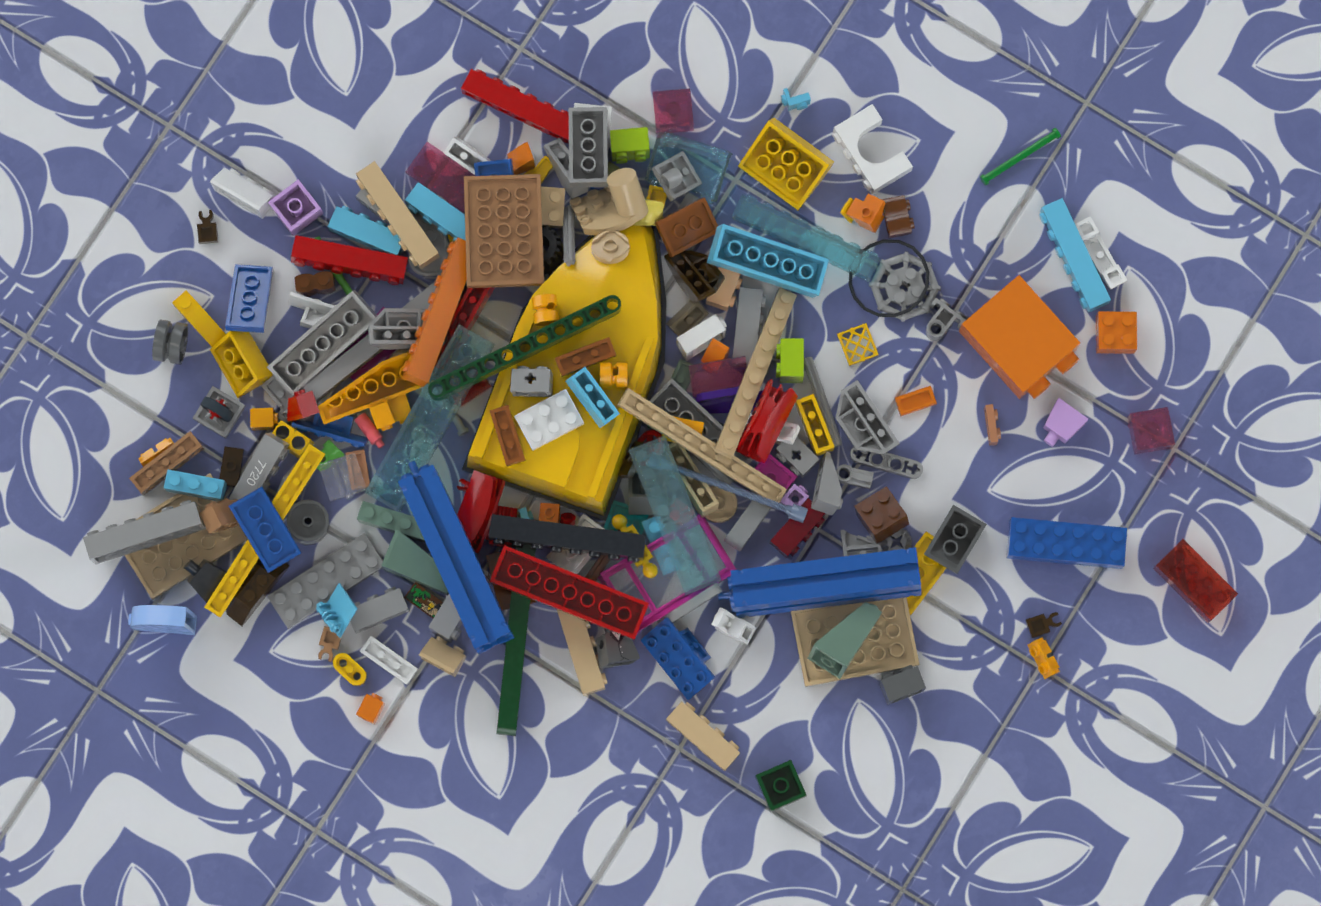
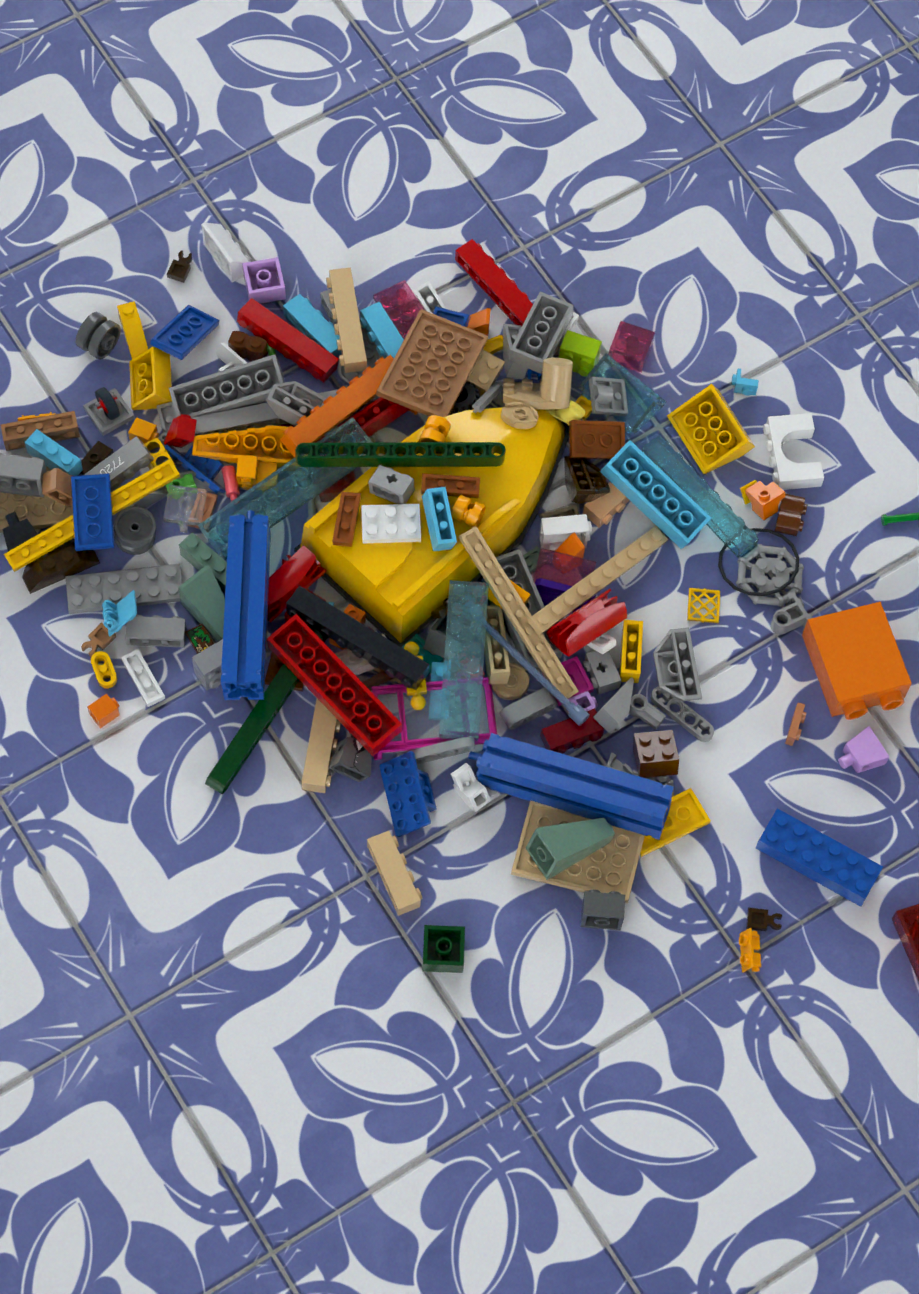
camera: 20 degrees right, 15 degrees down
tan slope [419,636,466,677] -> none
light grey hinge [732,287,769,376] -> none
lime brick [776,338,804,383] -> none
light grey axle [804,357,842,447] -> none
orange tile [894,386,937,417] -> none
dark grey slope [924,505,987,574] -> none

